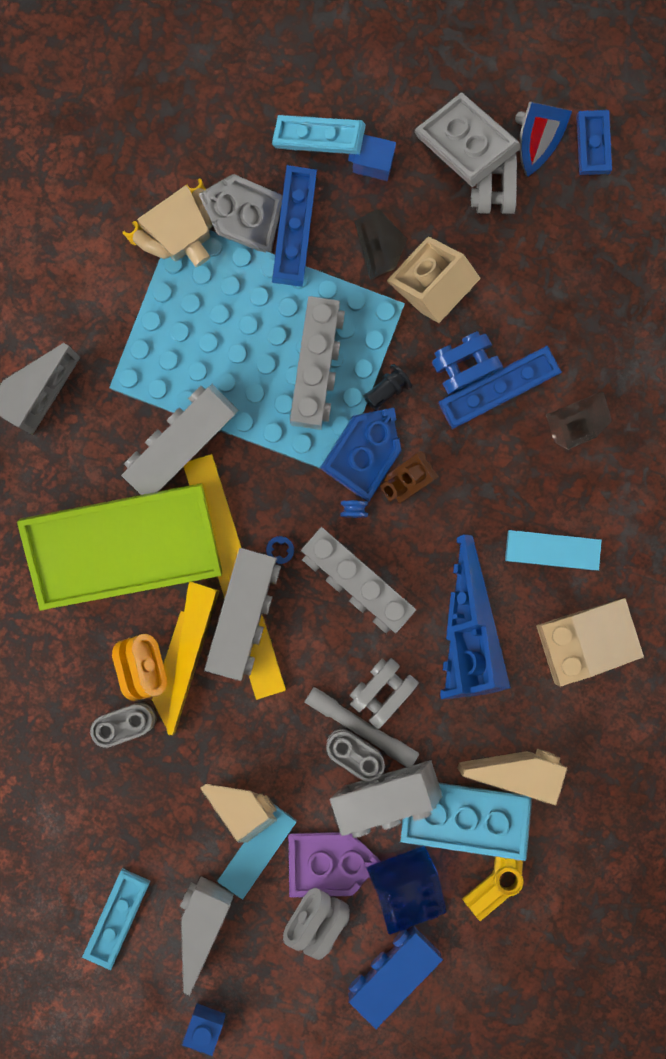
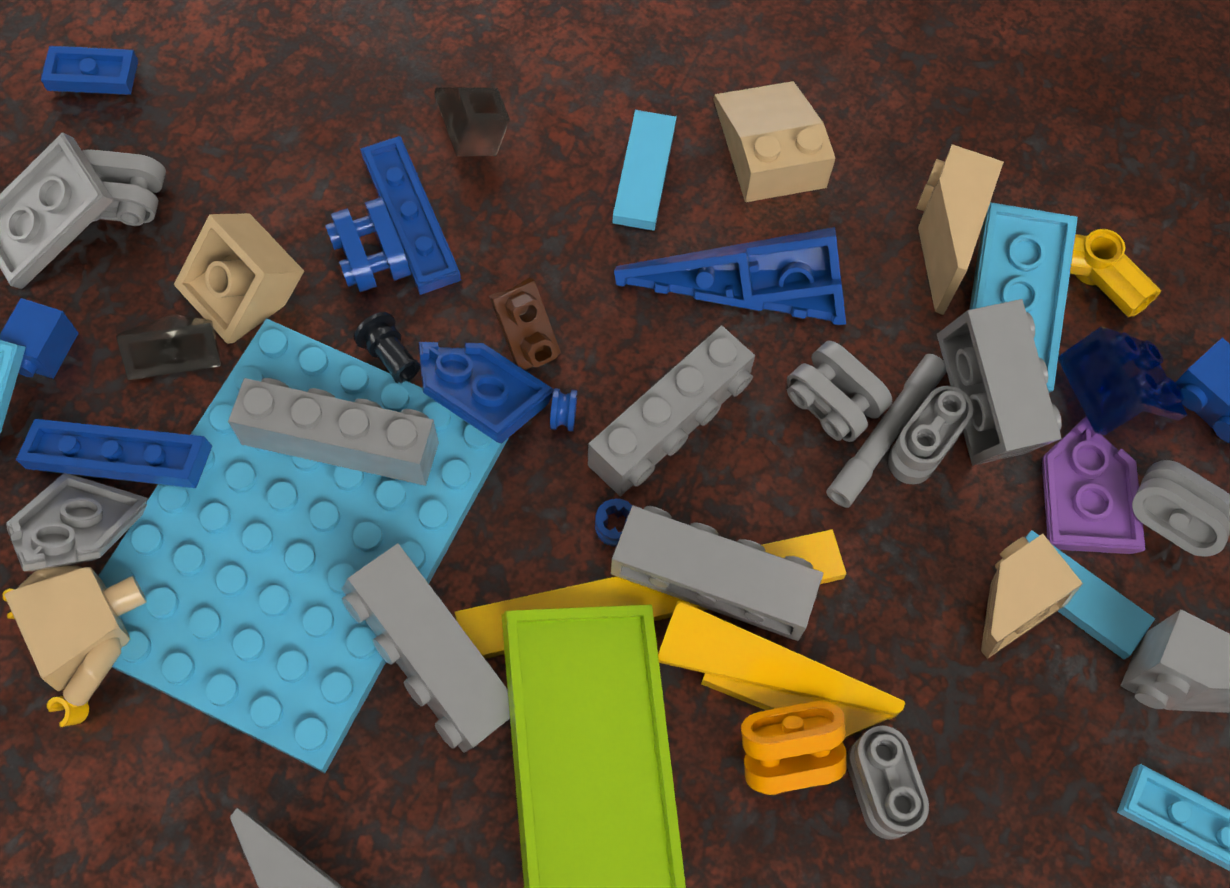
camera: 90 degrees left, 20 degrees down
shield [515,101,572,177] -> none

